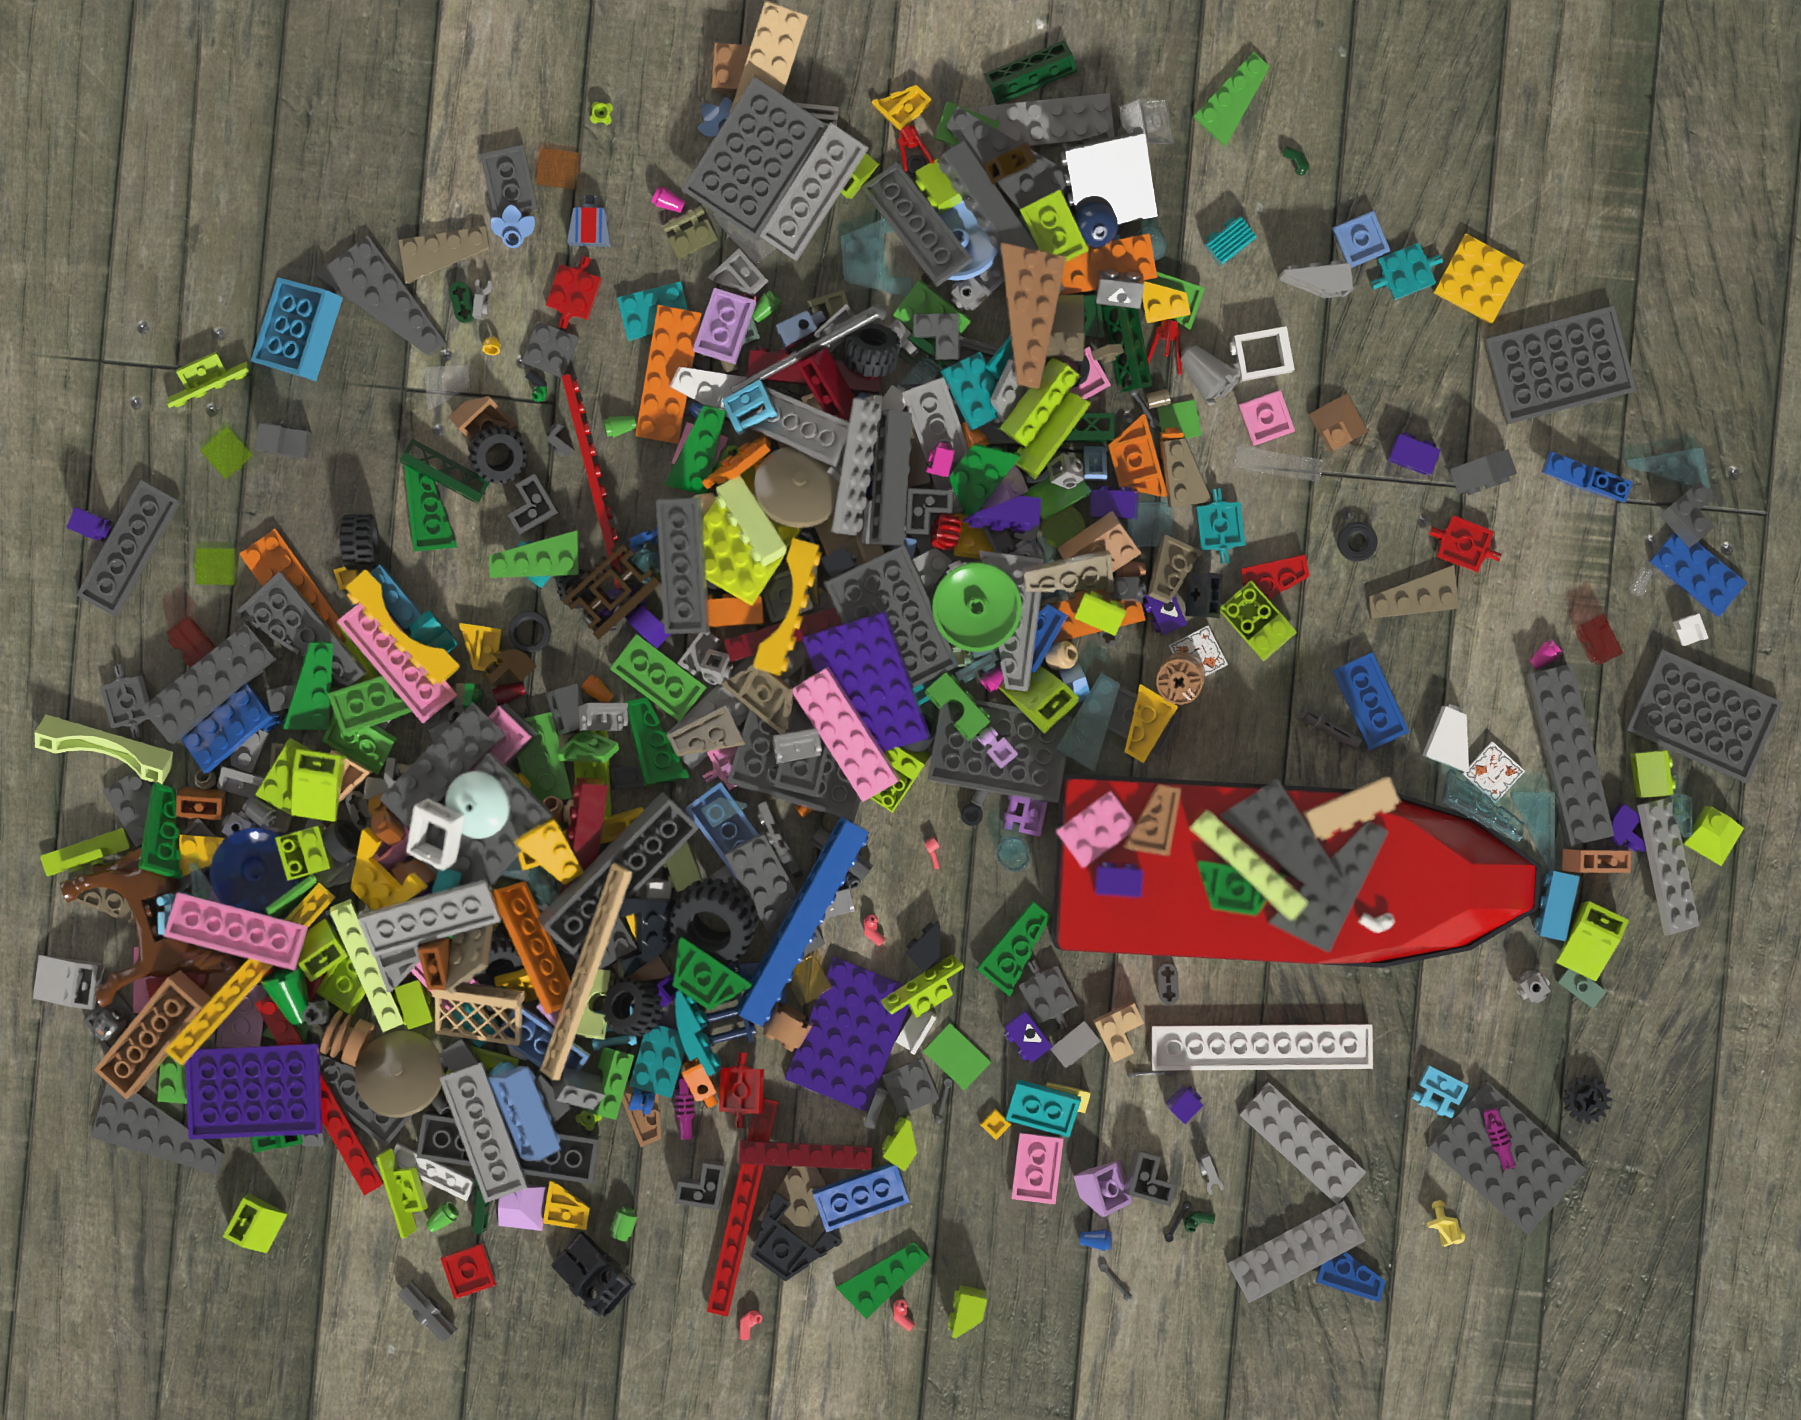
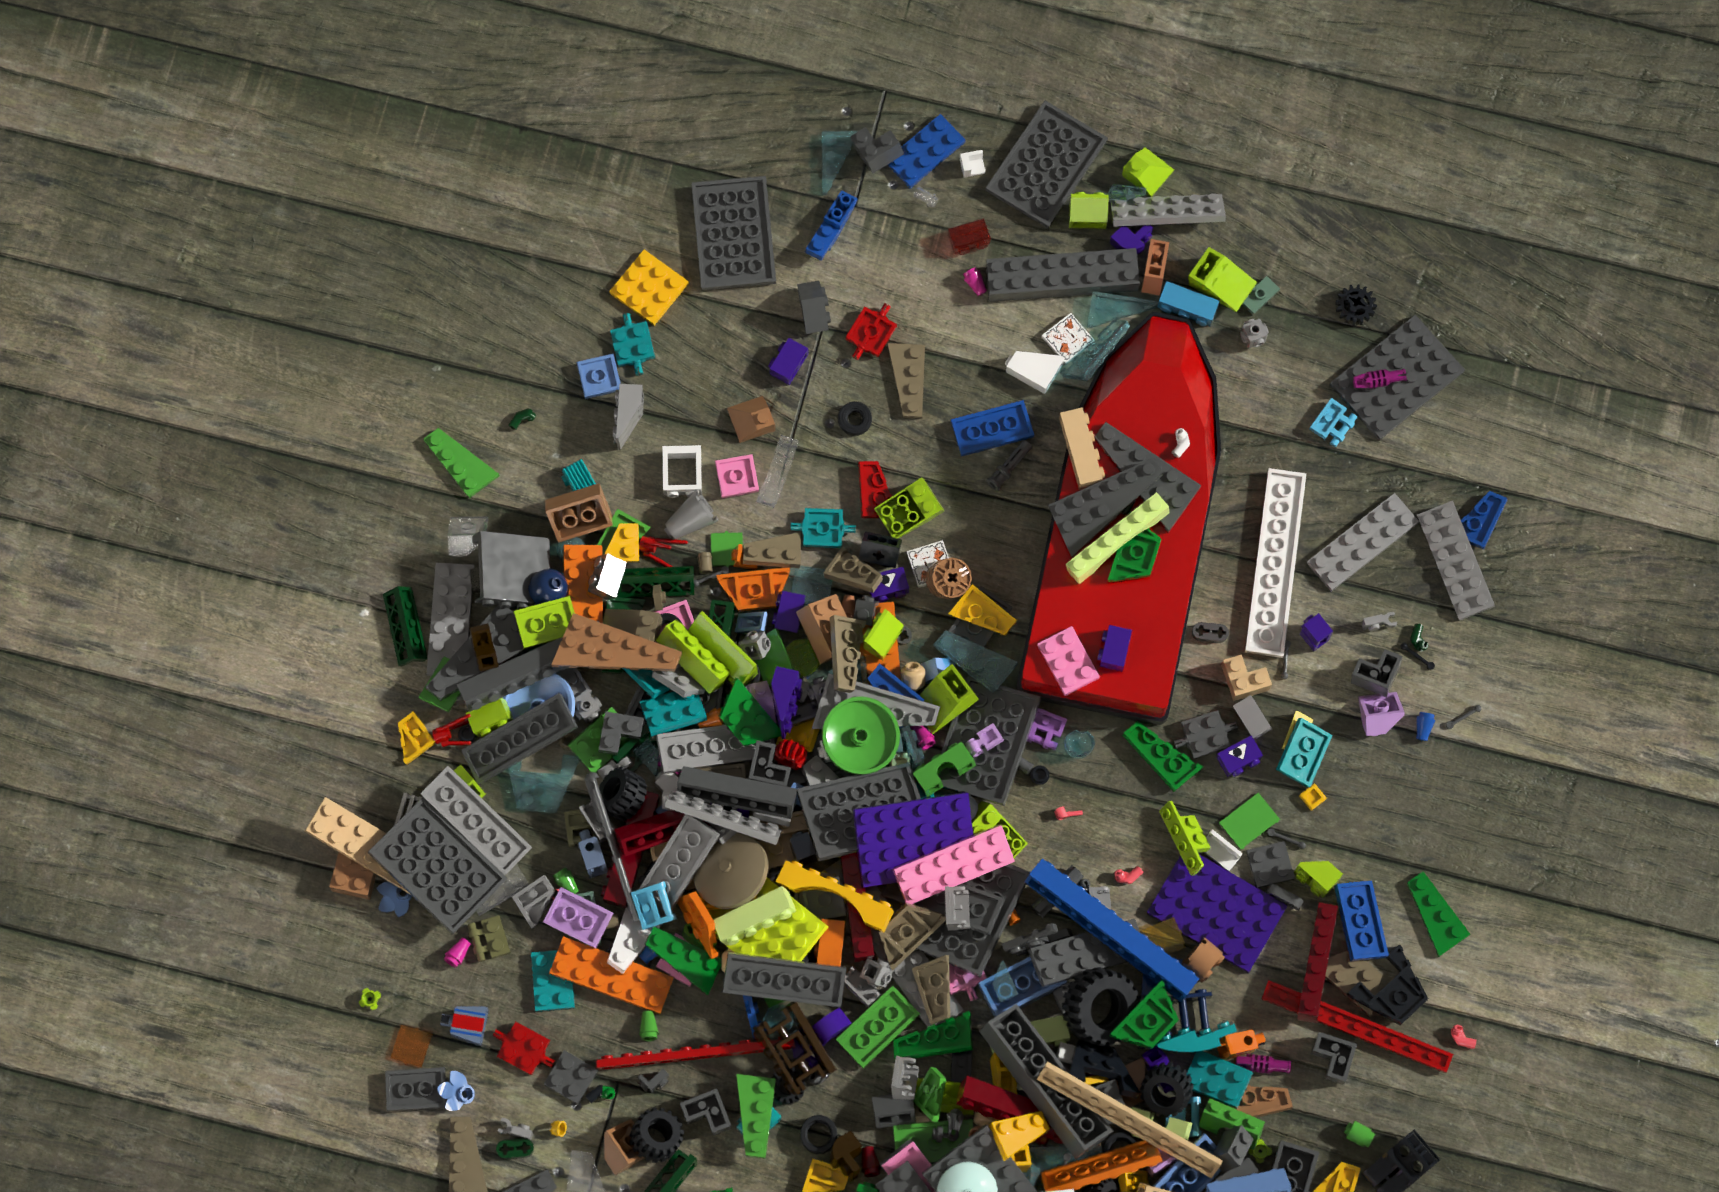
camera: 80 degrees left, 15 degrees down
orange cone [581,674,614,703] -> none
blue wheel [628,1088,656,1115] -> none
red plate [719,1052,764,1128] -> none
coral arm [893,1299,915,1332] -> none
black slope [905,921,940,972] -> none
dark pink brick [925,442,954,477] -> none
lime slope [948,1285,987,1338] -> none
bright pink plate [1011,1132,1064,1204] -> none
medium nougat wing [1124,785,1181,856] -> none
light yellow piece [1427,1200,1465,1246] -> none
none -> medium nougat brick [545,483,613,543]
none -> dark grey piece [932,1108,965,1143]

